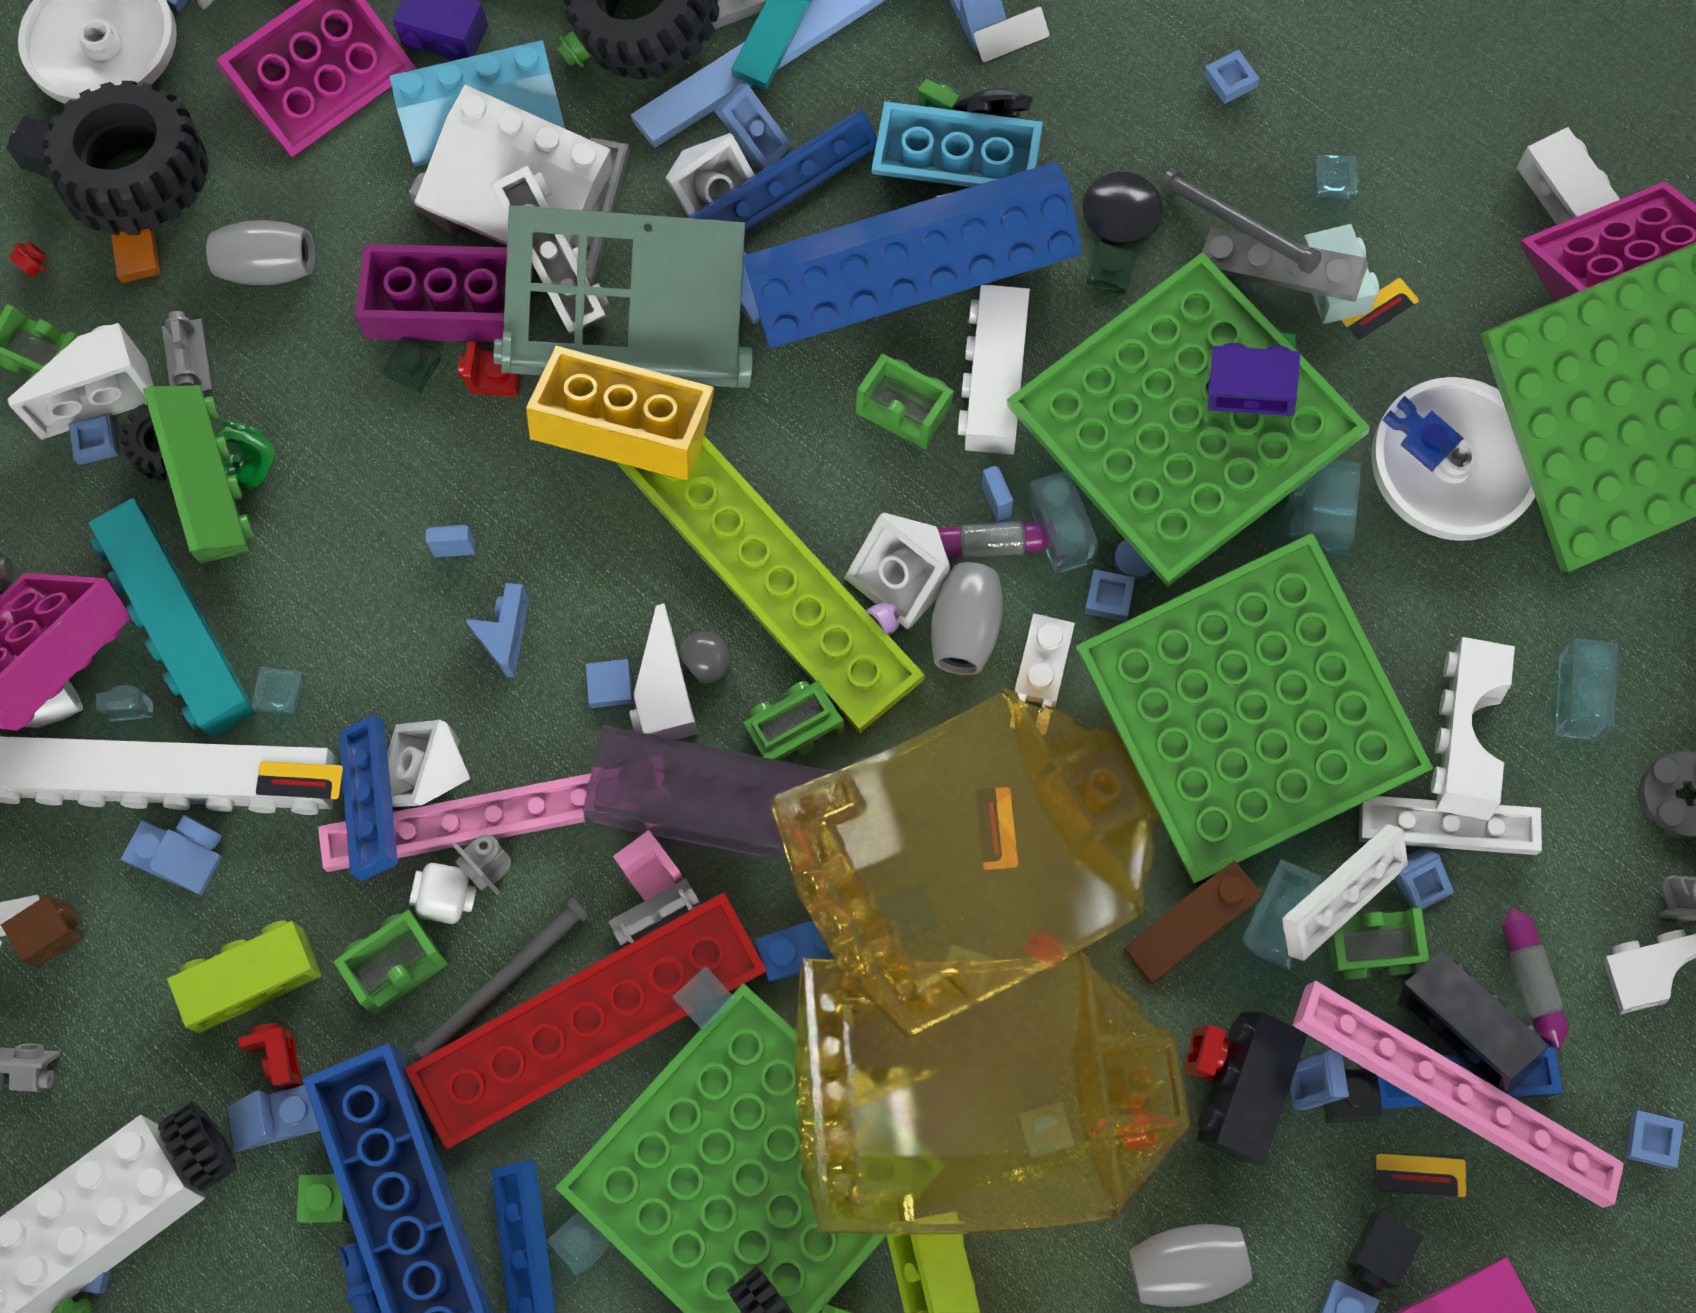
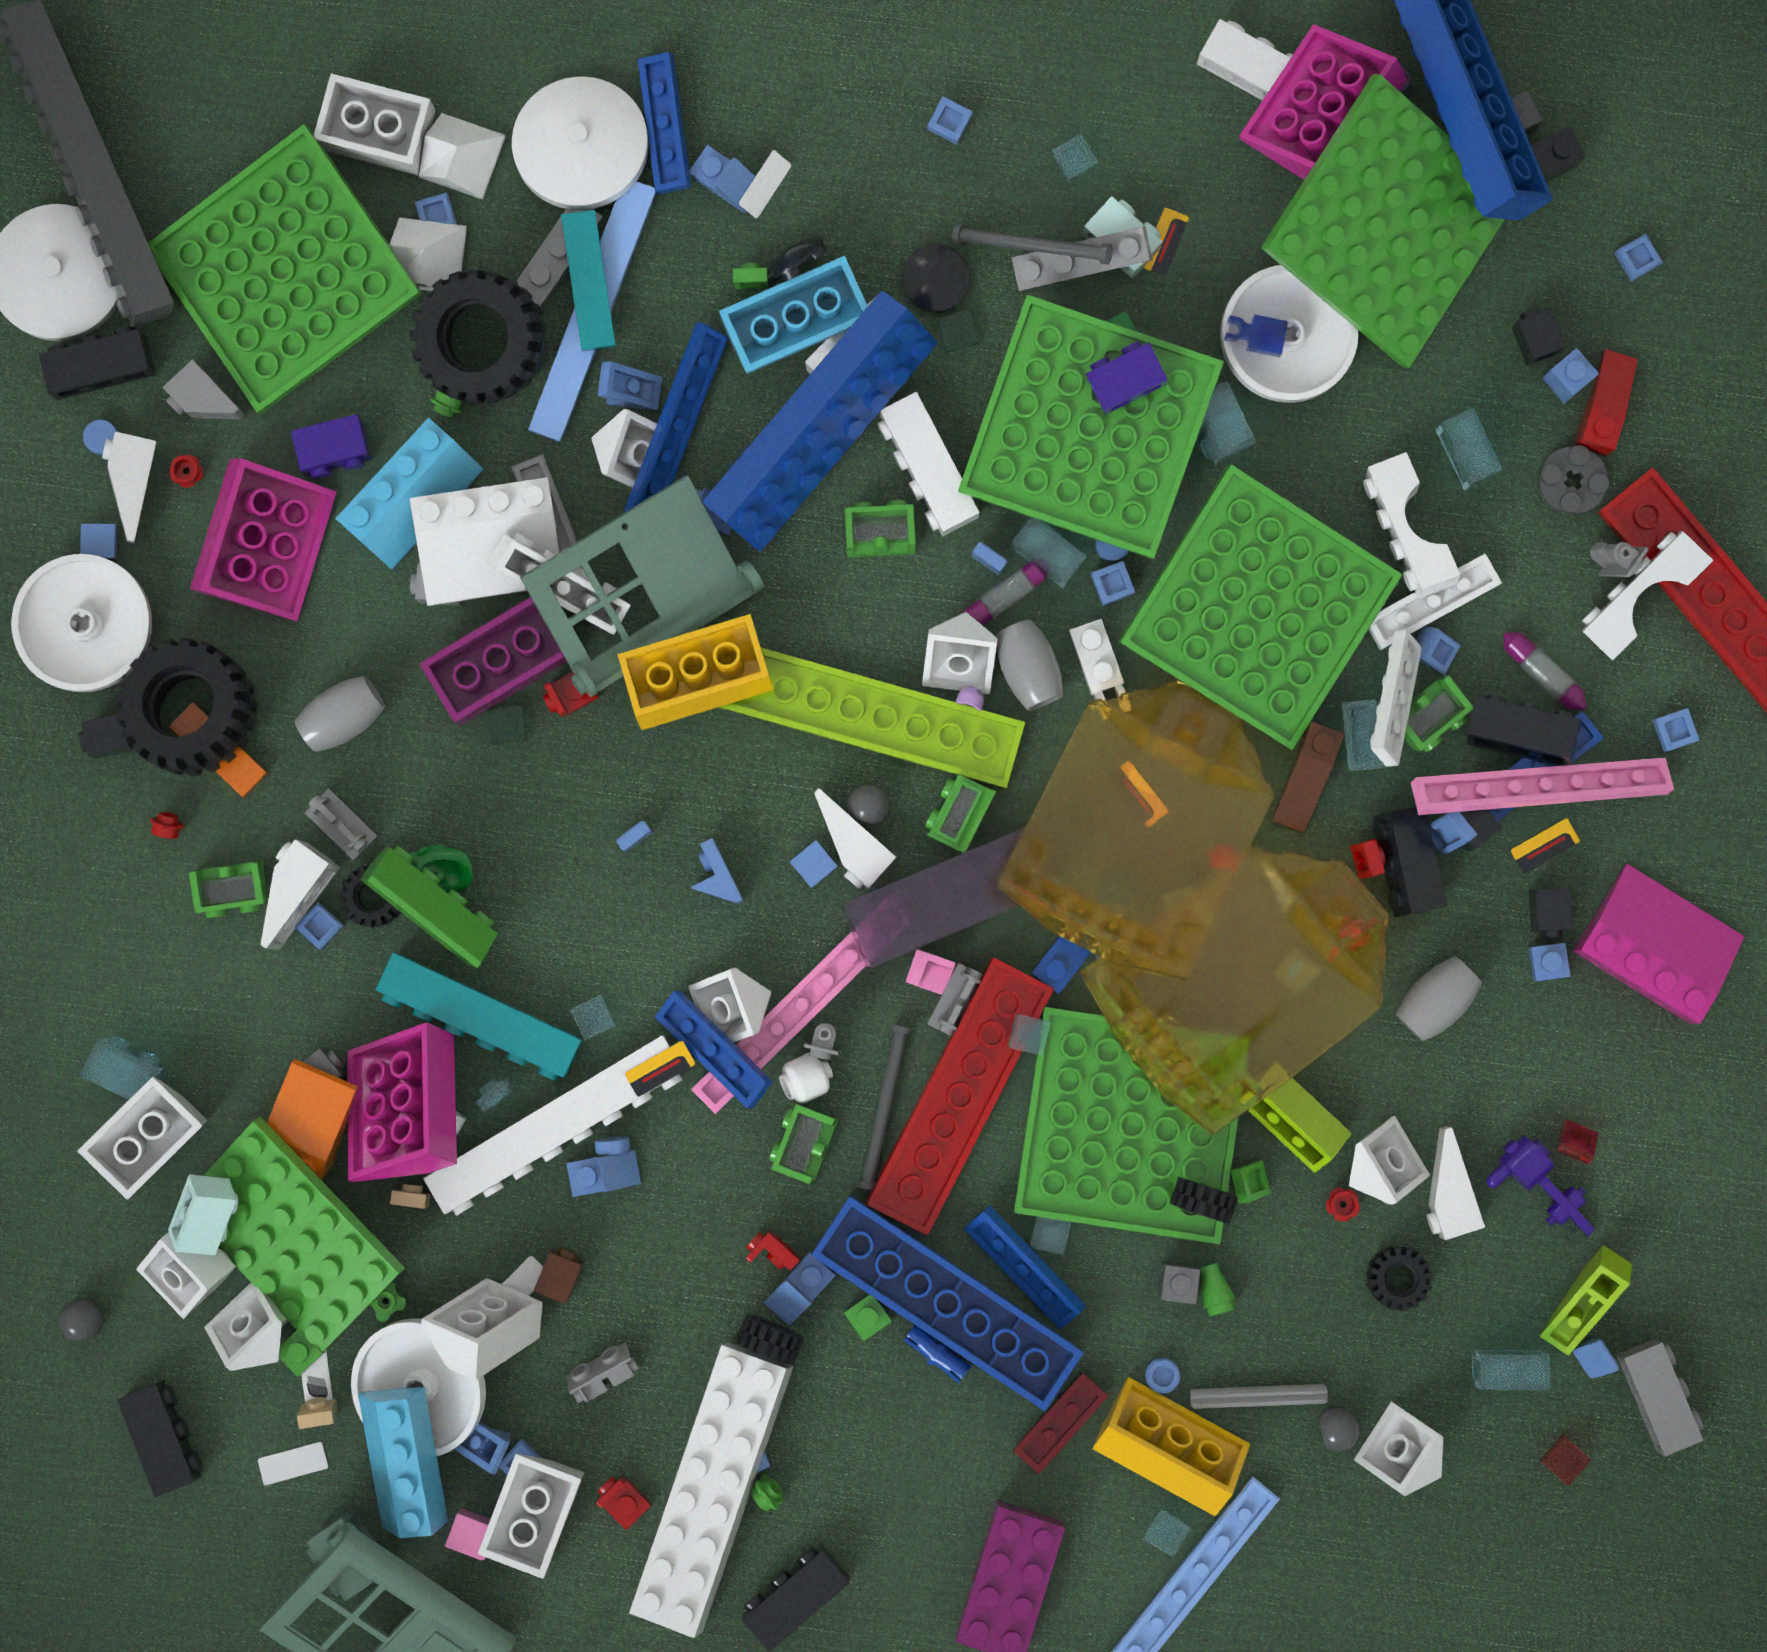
camera: 35 degrees left, 15 degrees up
lime brick [167,920,322,1034] -> none

